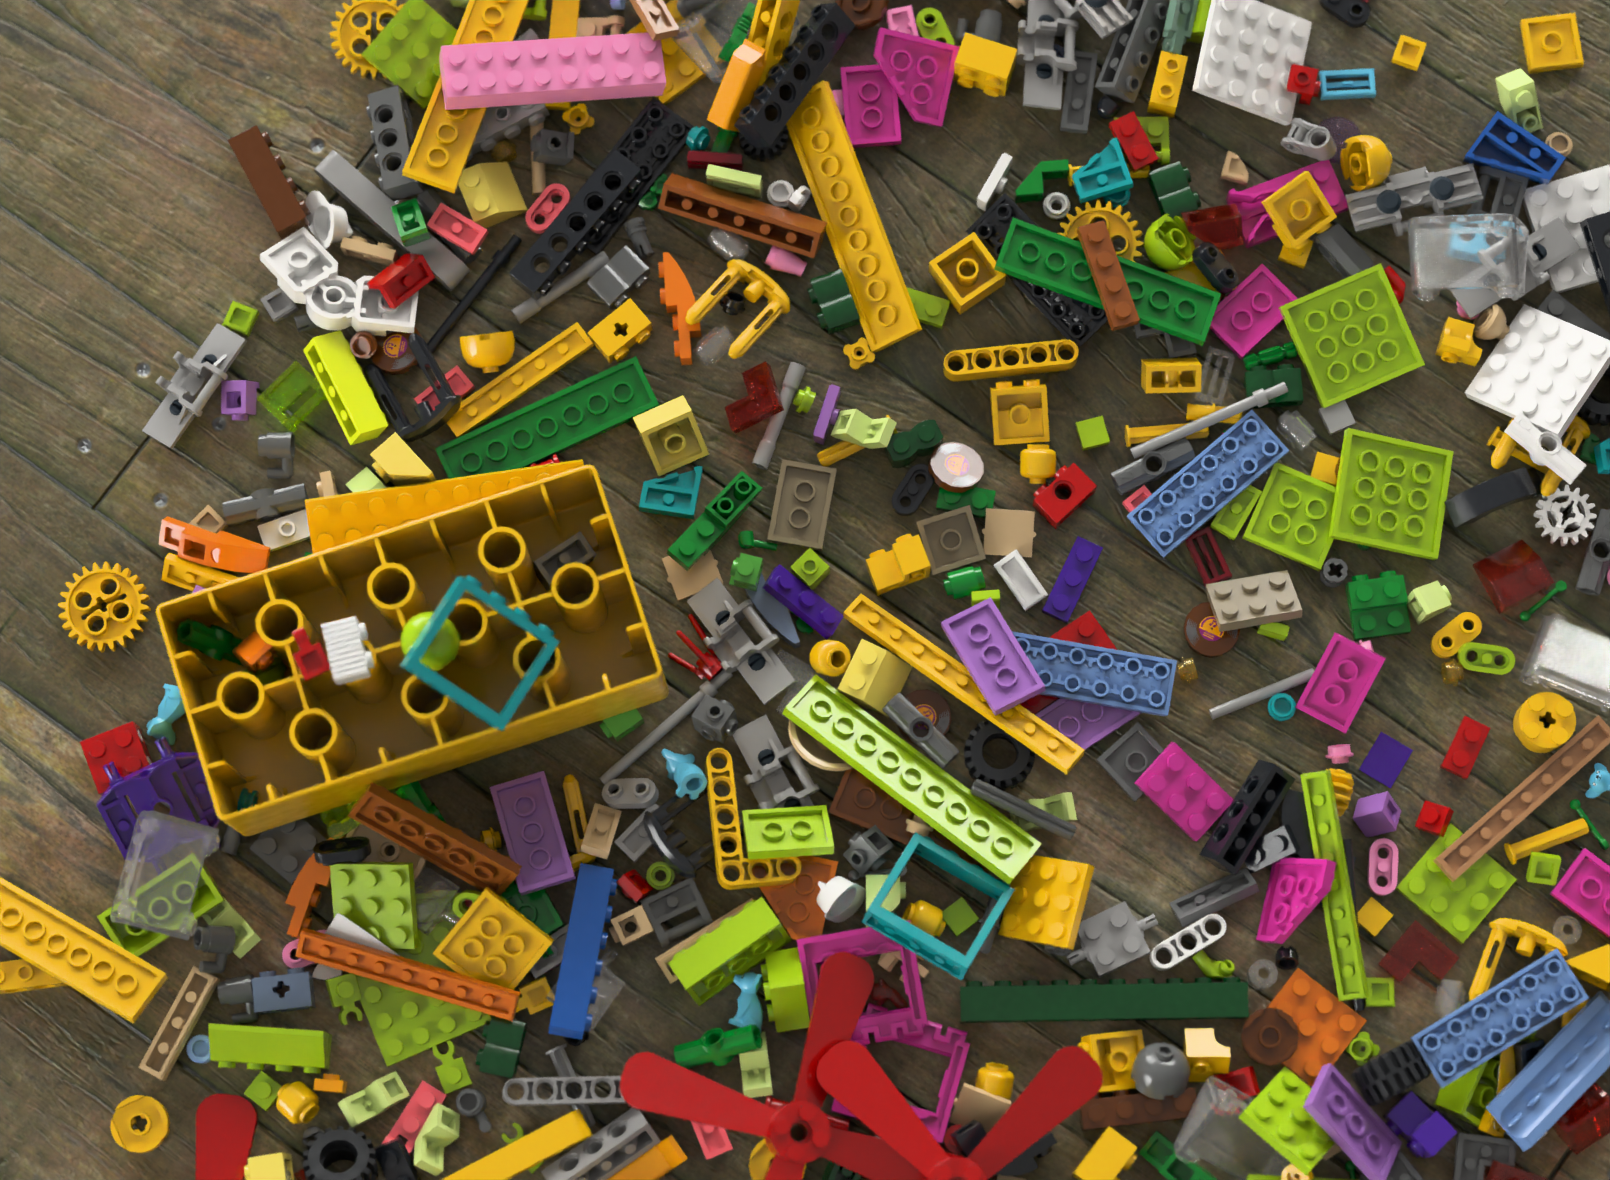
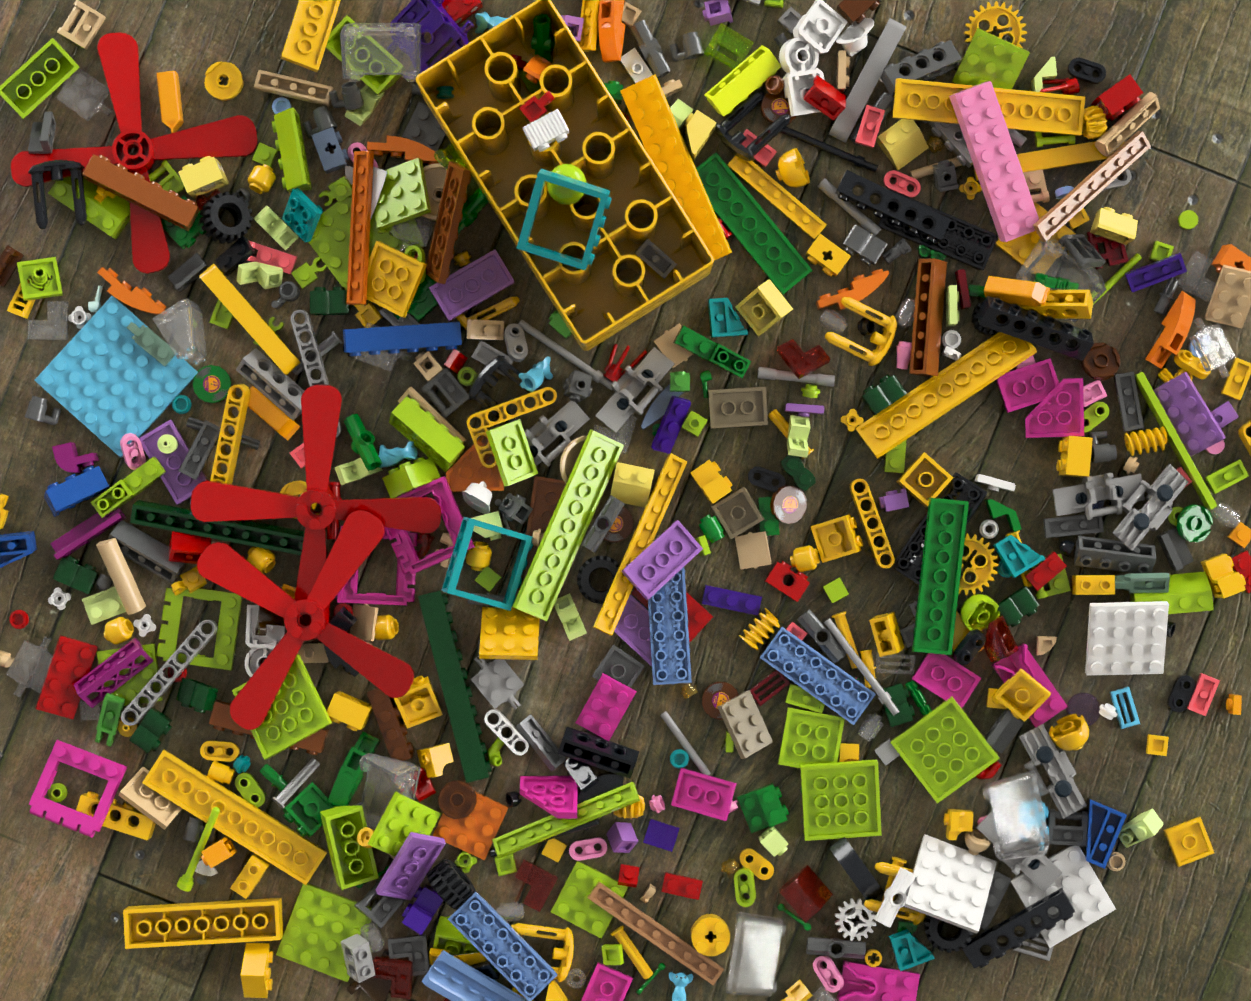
camera: 70 degrees right, 10 degrees up
black plate [313,836,372,866] -> none
light orange plate [314,1074,347,1094] -> none
green slope [391,198,431,247] -> none
teal plate [686,126,710,151] -> none
yellow head [809,640,851,677] -> none
dark grey axle [970,779,1077,840] -> none
white tile [994,549,1049,611] -> none
dark orange plate [1076,220,1140,331] -> none
dark grey cylinder [1131,1043,1190,1100] -> none
clear brick [1246,959,1278,990] -> none
light grey piece [1280,118,1337,161] -> none
red bracket [1286,64,1321,105] -> none
dark grey bush [1320,558,1348,588] -> none
none -> teal plate [281,188,323,243]
none -> tan tile [640,884,656,903]
none -> yellow piece [739,608,780,650]
none -> medium lavender brick [879,488,909,512]
none -> white plate [1099,703,1118,720]

